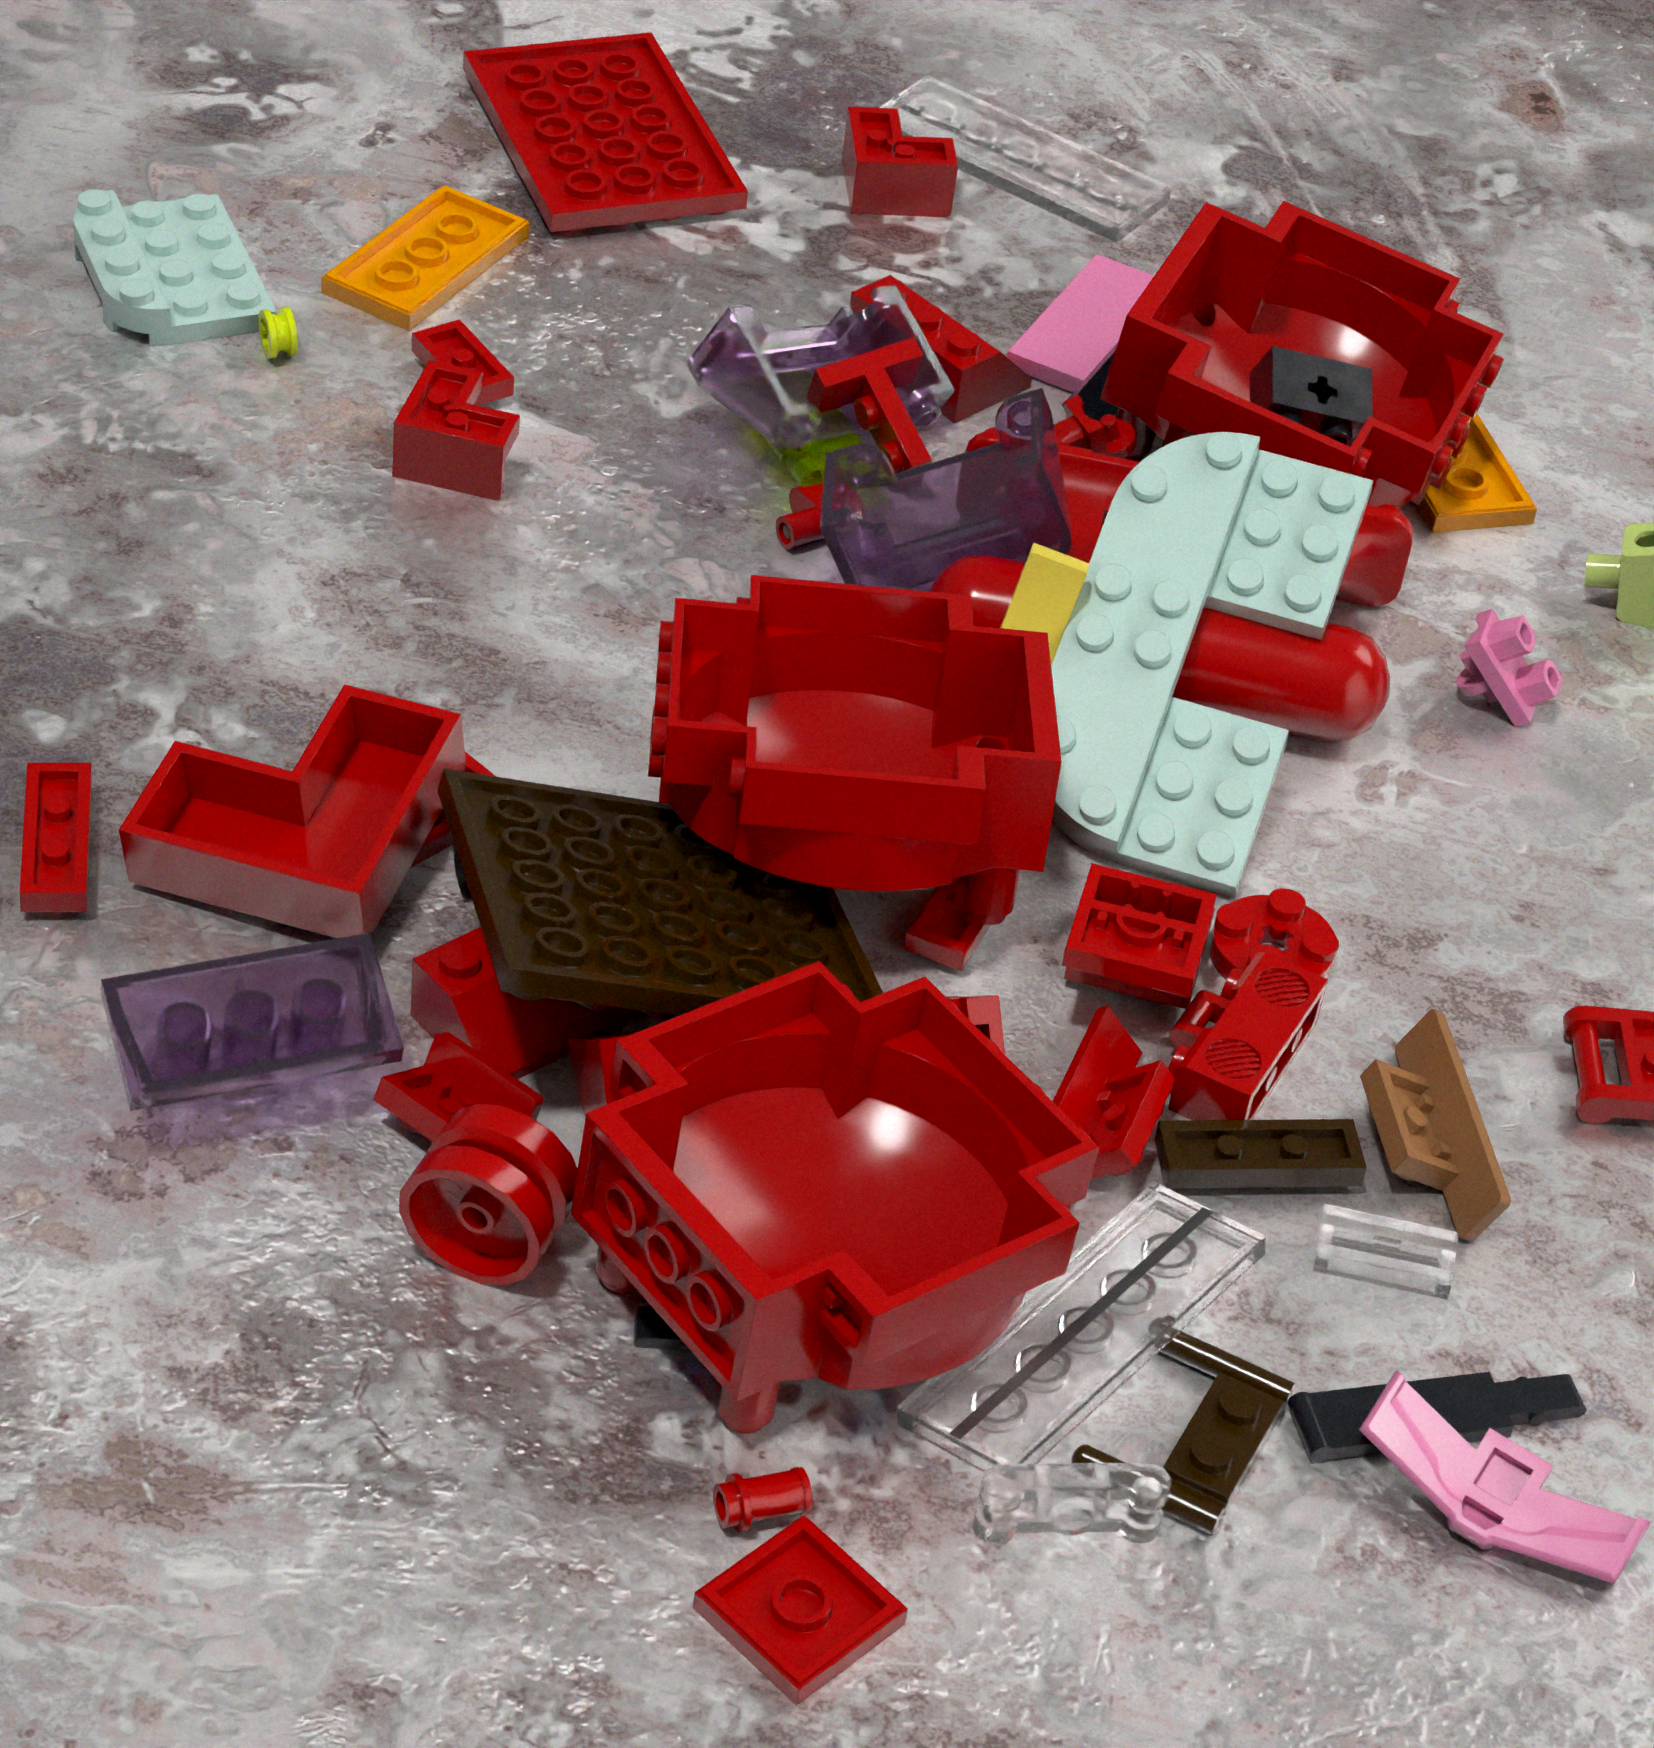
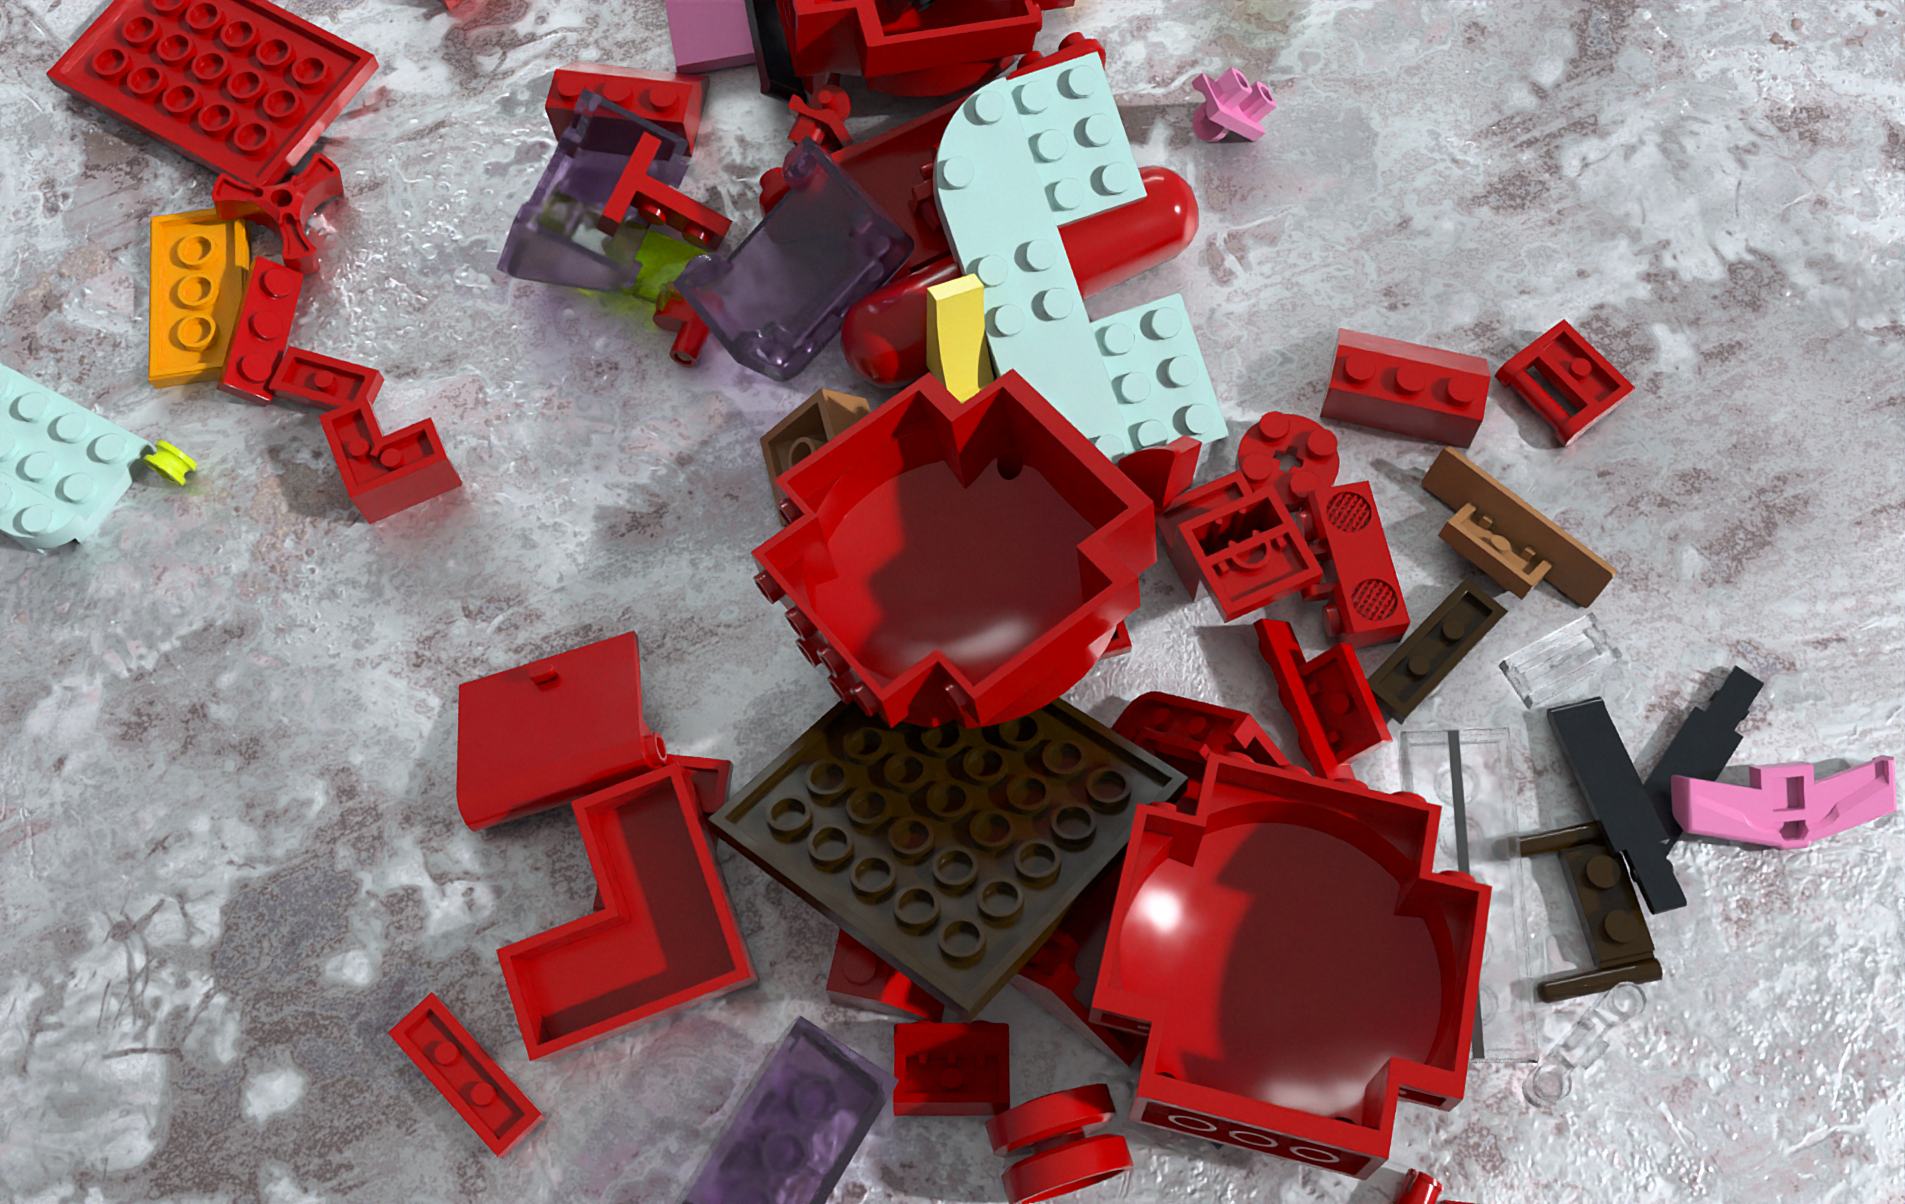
camera: 30 degrees left, 25 degrees up
none -> red piece [212,153,344,276]
none -> red plate [217,255,304,407]
none -> red door [456,631,667,832]
none -> red tile [1118,435,1202,508]
none -> red slope [1320,328,1491,449]
none -> black piece [1547,696,1687,915]

